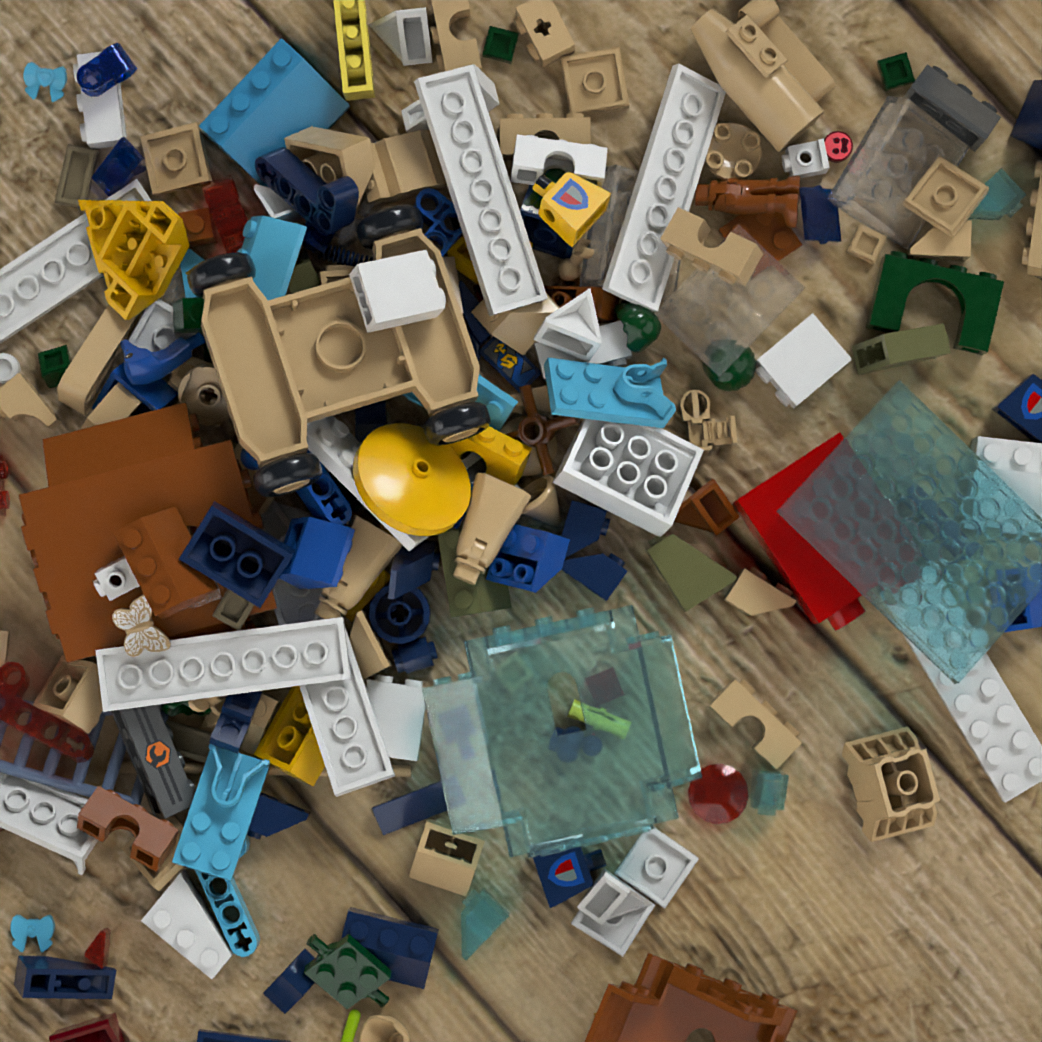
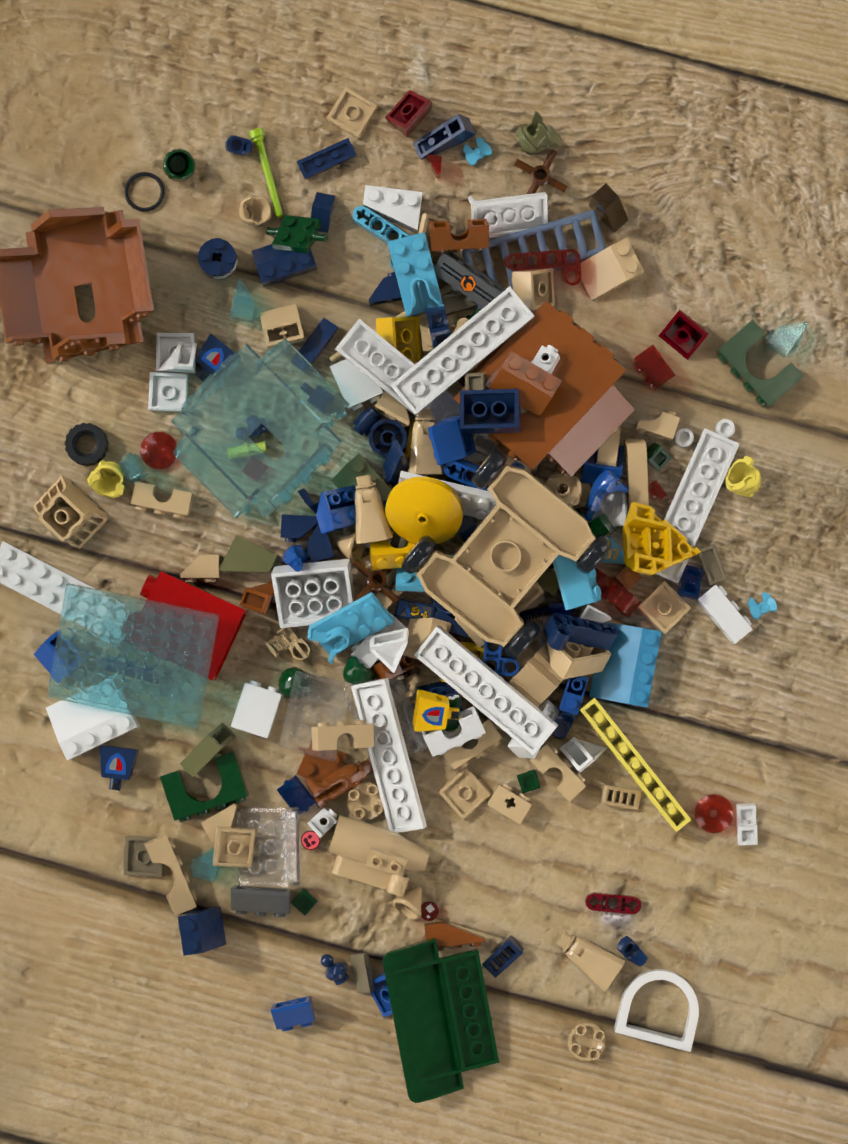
camera: 145 degrees right, 0 degrees up
clear blue piece [77,43,137,97] -> none
animal [112,594,171,657] -> none
white brick [349,249,446,333] -> none
tan tile [846,224,887,265] -> none
none -> black tyre [64,423,109,466]
none -> light yellow helmet [87,460,126,498]
none -> dark blue brick [198,238,238,280]
none -> blue animal [283,545,308,572]
none -> dark blue slope [298,488,319,514]
none -> dark blue hair [551,712,575,740]
none -> blue slope [558,676,589,715]
none -> clear red plate [648,480,667,501]

